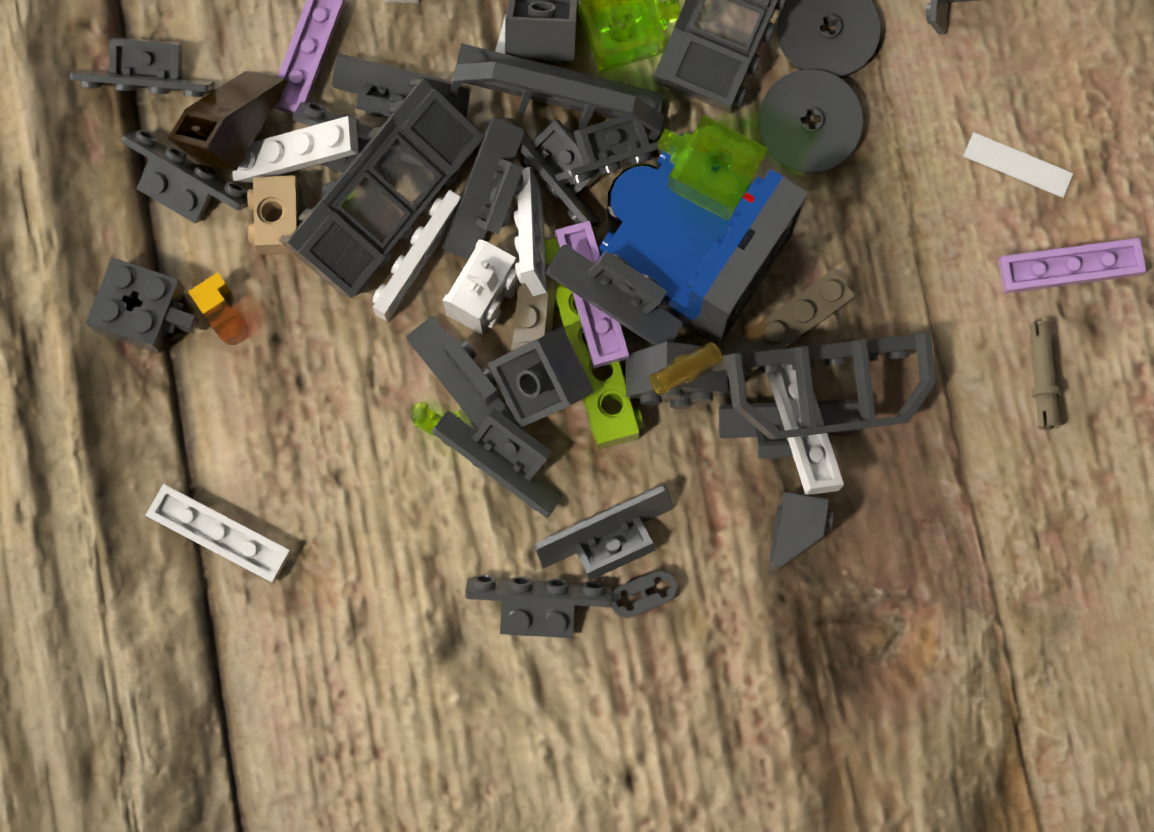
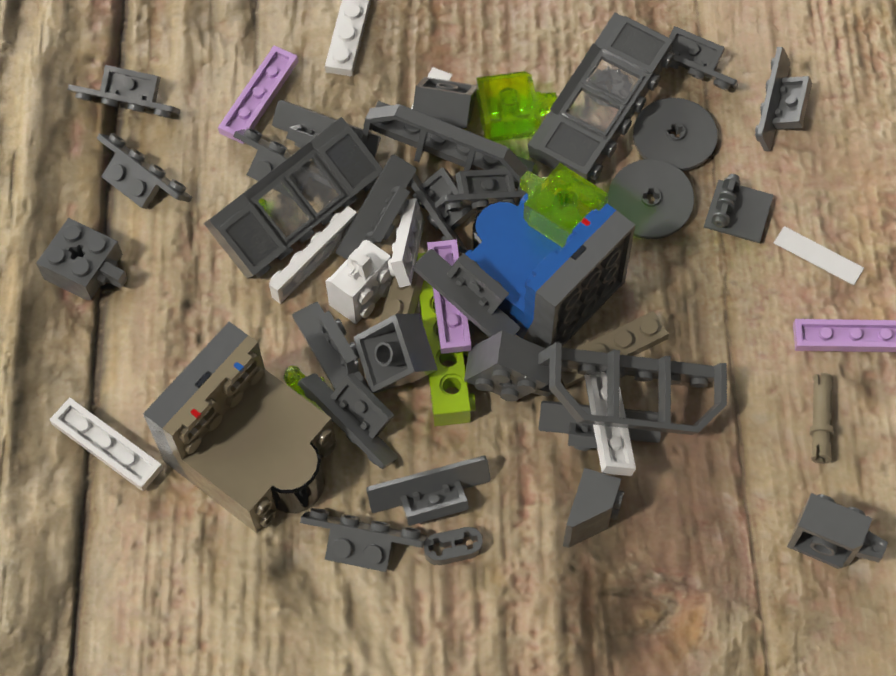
camera: 10 degrees right, 15 degrees down
dark brown slope [167,71,288,171] -> none
leg [188,272,248,345] -> none
white plate [233,116,359,185] -> none
tan brick [247,175,301,255] -> none
clear yellow pin [649,342,722,395] -> none
none -> dark tan piece [143,321,336,533]
none -> dark grey hinge [704,174,774,243]
none -> dark grey hinge [787,493,888,569]

